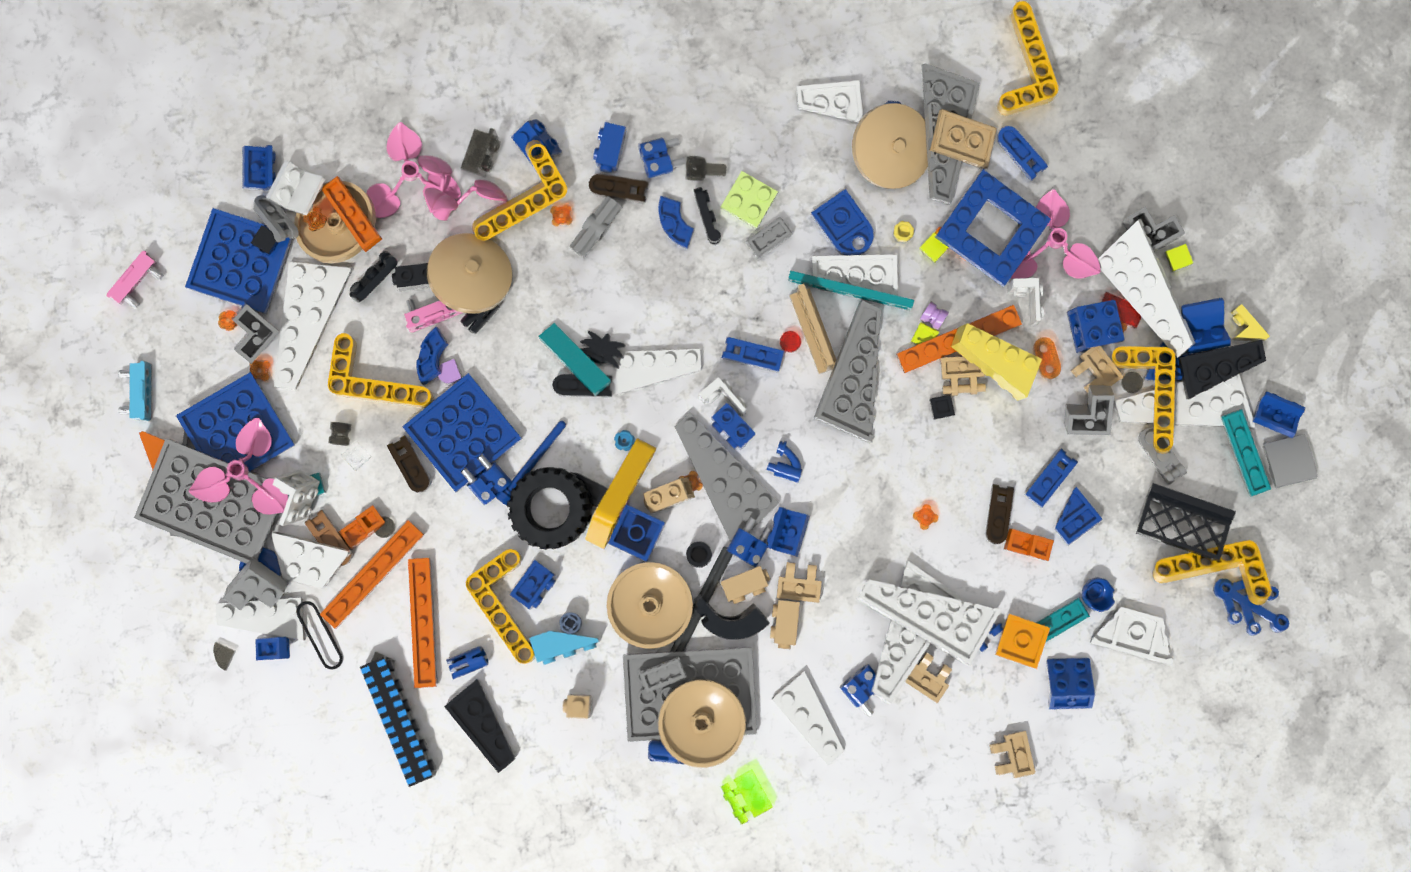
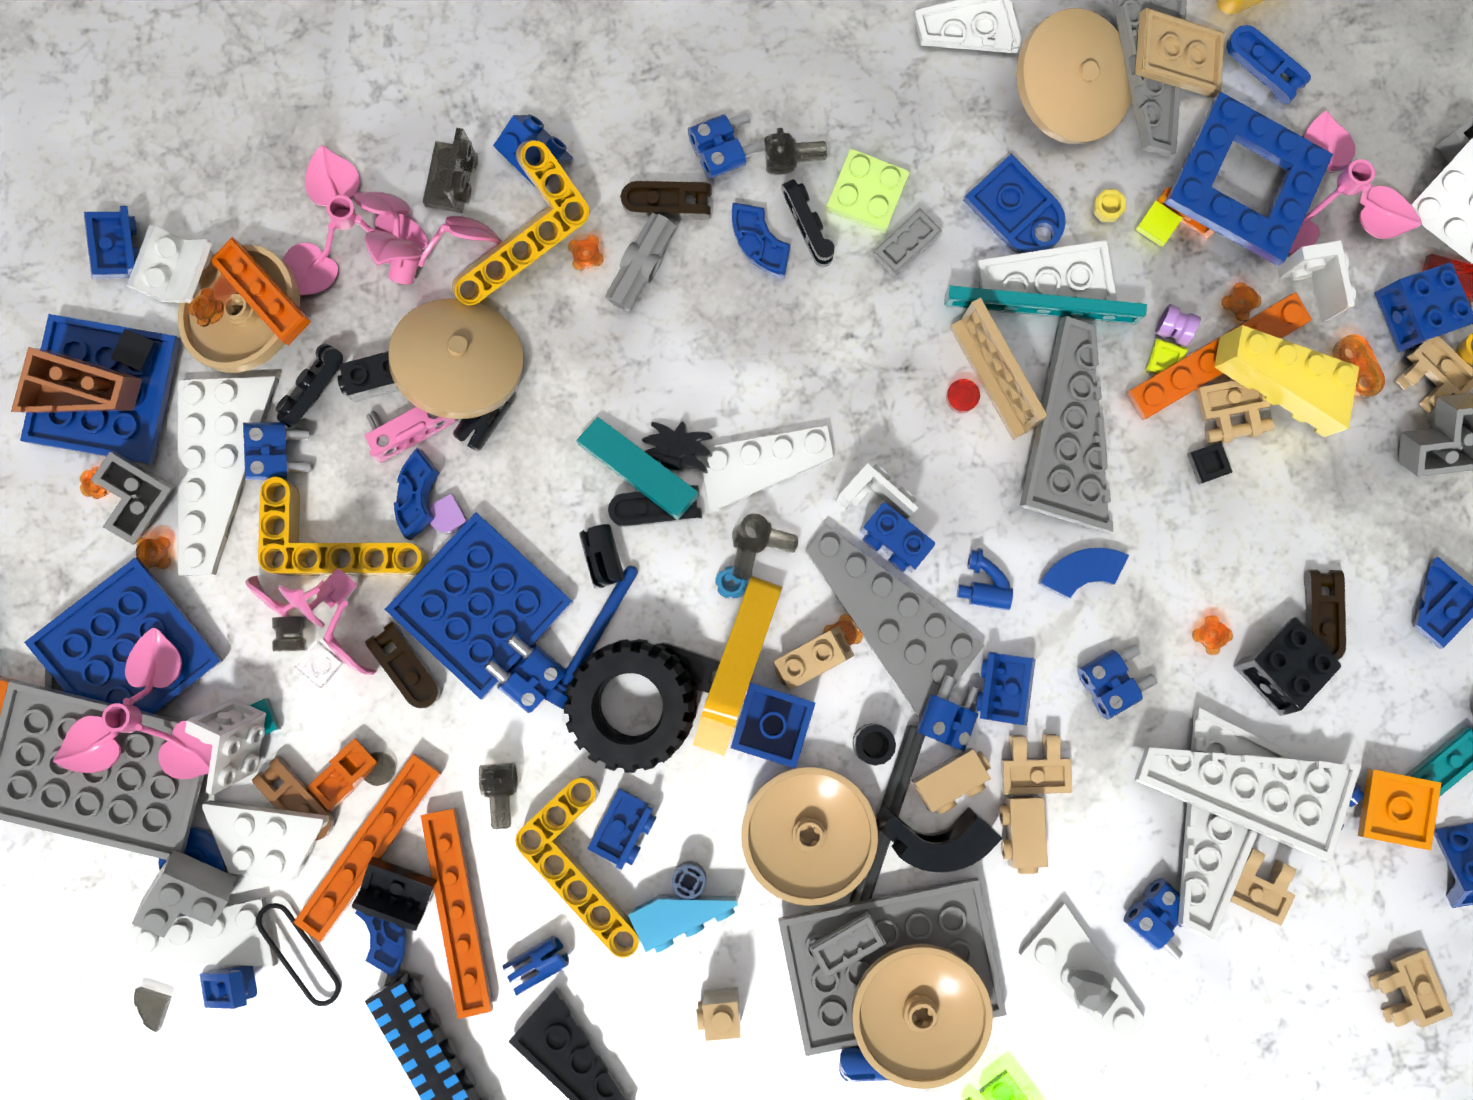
camera: 10 degrees left, 0 degrees up
light grey plate [253,195,299,242] -> none
blue brick [593,122,627,173] -> none
blue plate [721,337,784,372] -> none
orange slope [1004,529,1054,561] -> none
blue plate [1024,448,1078,508] -> none
none -> nougat wedge [11,347,142,413]
none -> blue piece [243,422,311,481]
none -> bright pink plant [245,568,378,675]
none -> black bracket [352,857,437,931]
none -> blue tile [355,910,406,978]
none -> clear smoke axle [479,762,518,830]
none -> black arm [579,524,625,589]
none -> clear smoke axle [732,513,798,580]
none -> blue tile [1038,548,1129,599]
none -> light grey rock [1067,970,1119,1018]
none -> blue piece [1077,644,1158,720]
none -> clear orange plate [1221,282,1262,321]
none -> black bracket [1234,617,1341,716]

